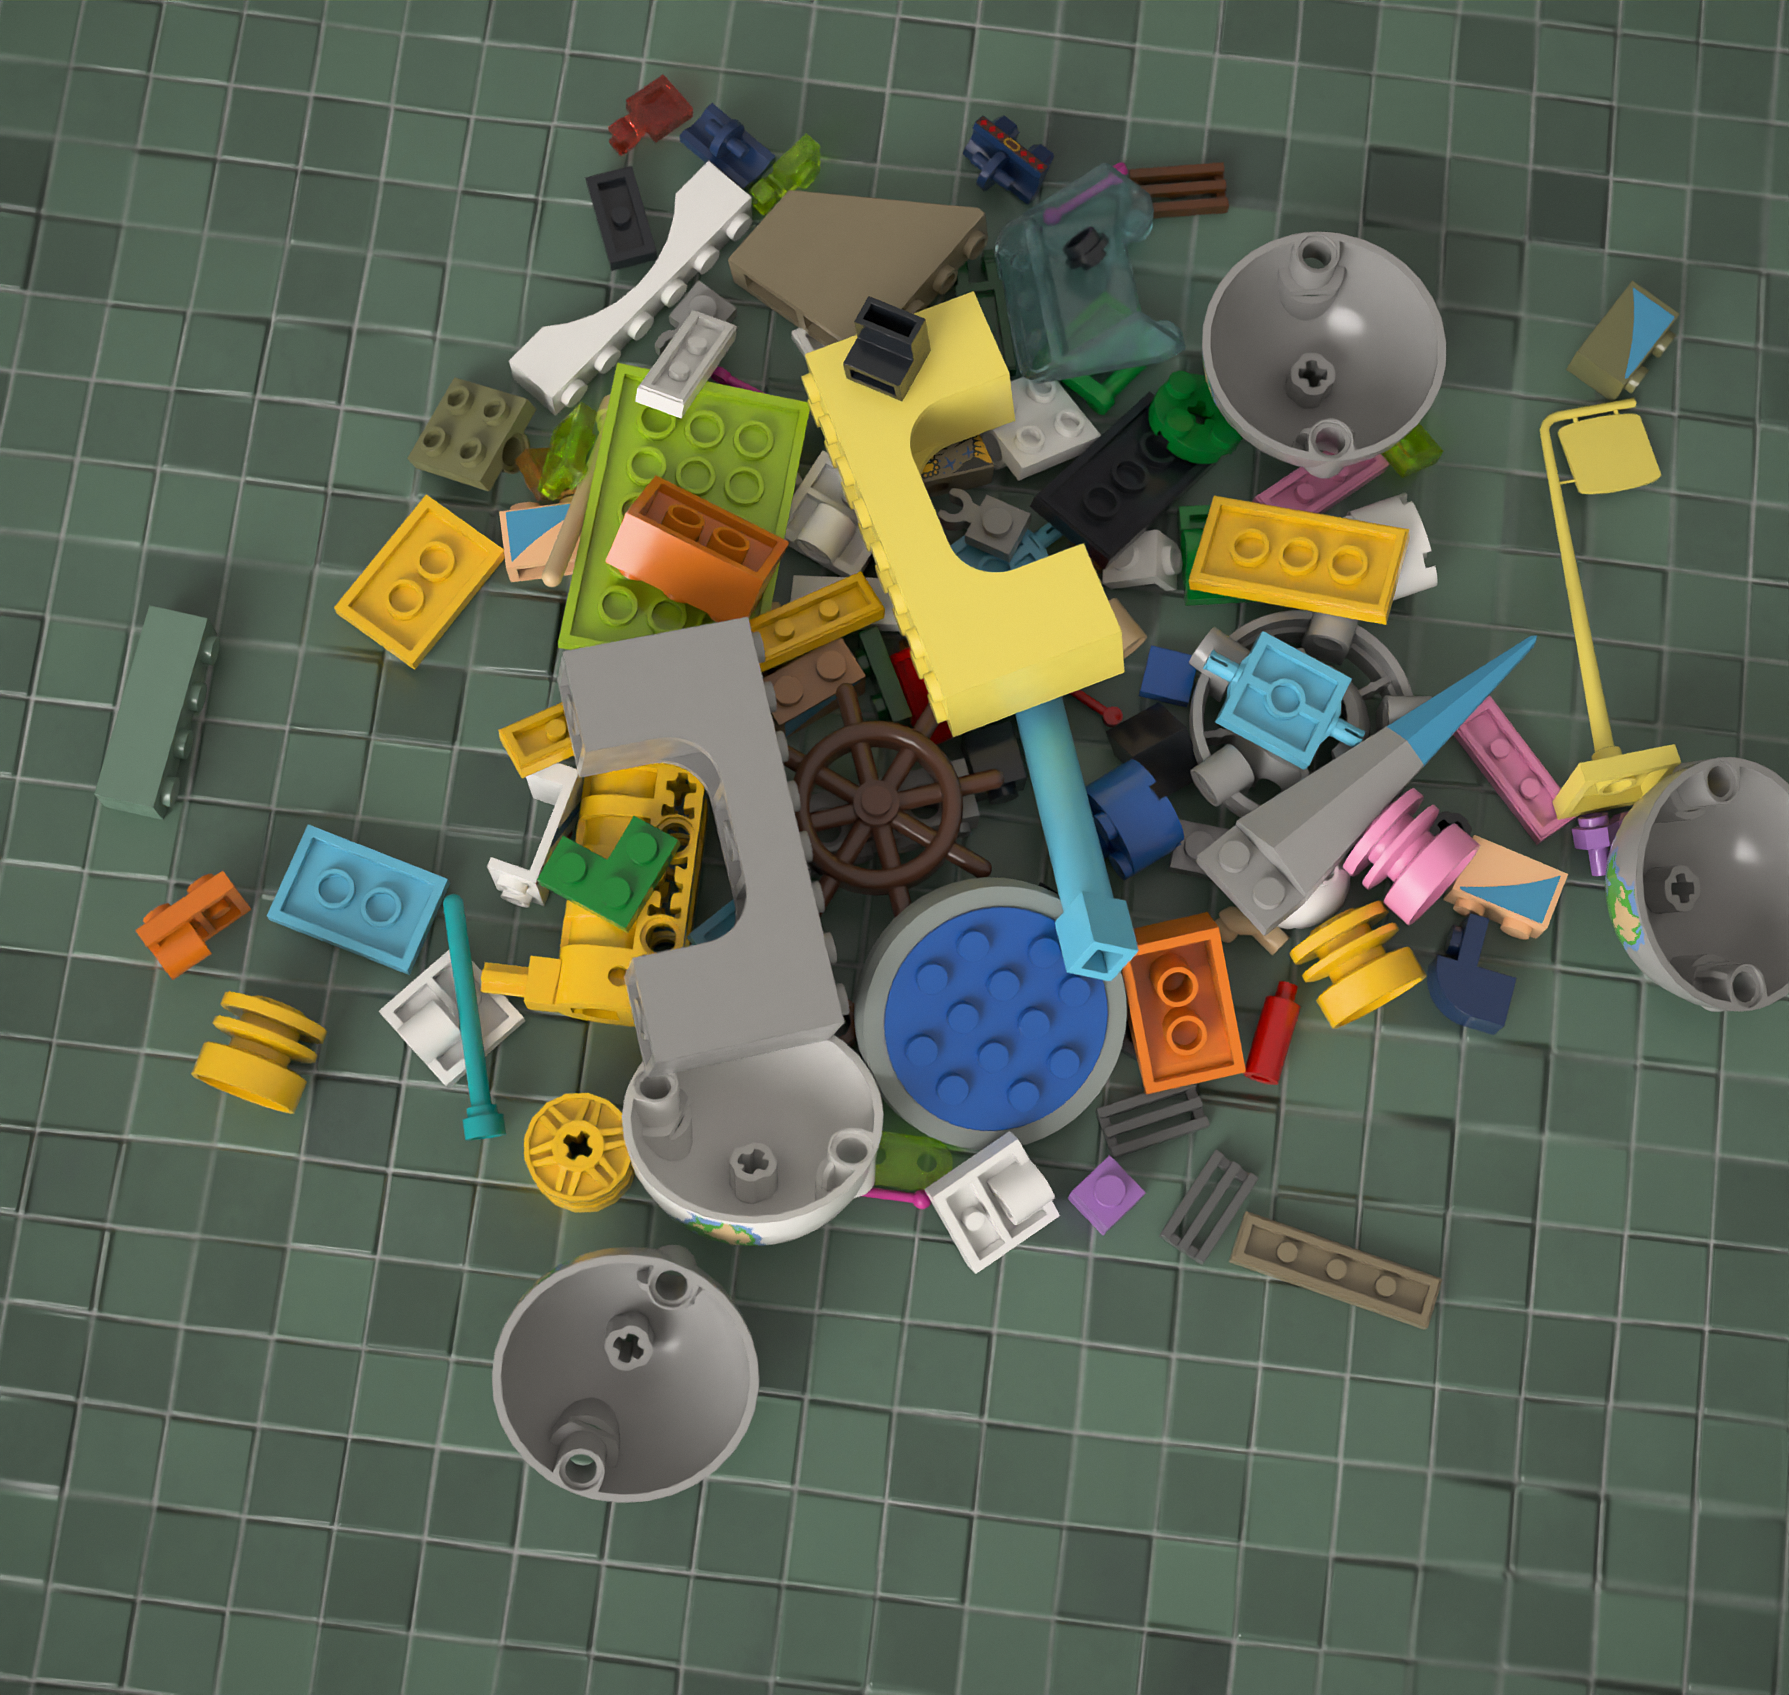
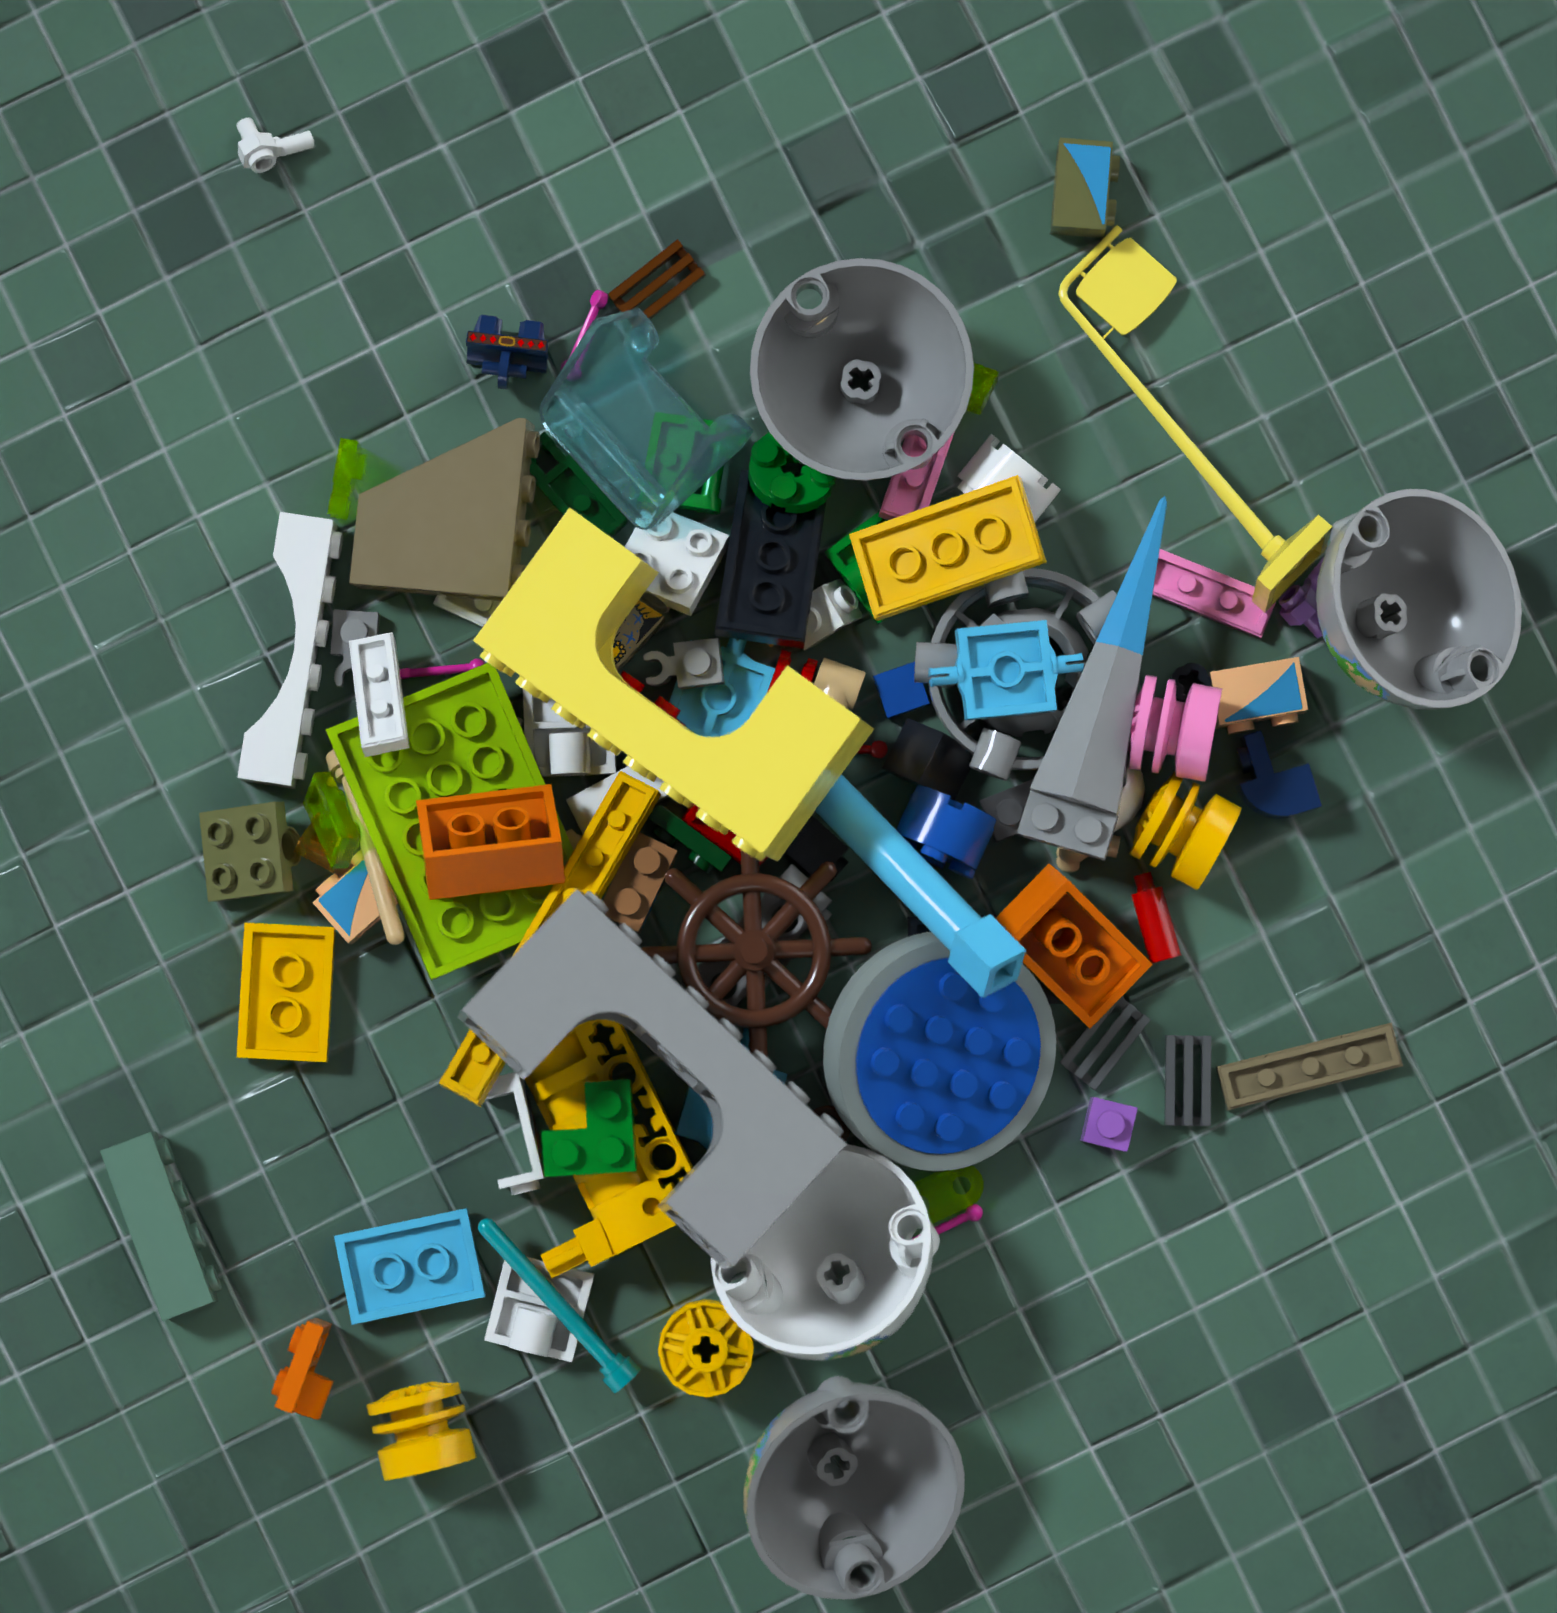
camera: 25 degrees left, 10 degrees up
black plate [585,166,657,271] -> none
clear red plate [608,74,693,156] -> none
dark blue hips [679,103,776,192] -> none
black piece [843,296,931,401] -> none
white plate [924,1131,1060,1274] -> none
black plate [1062,226,1109,271] -> none

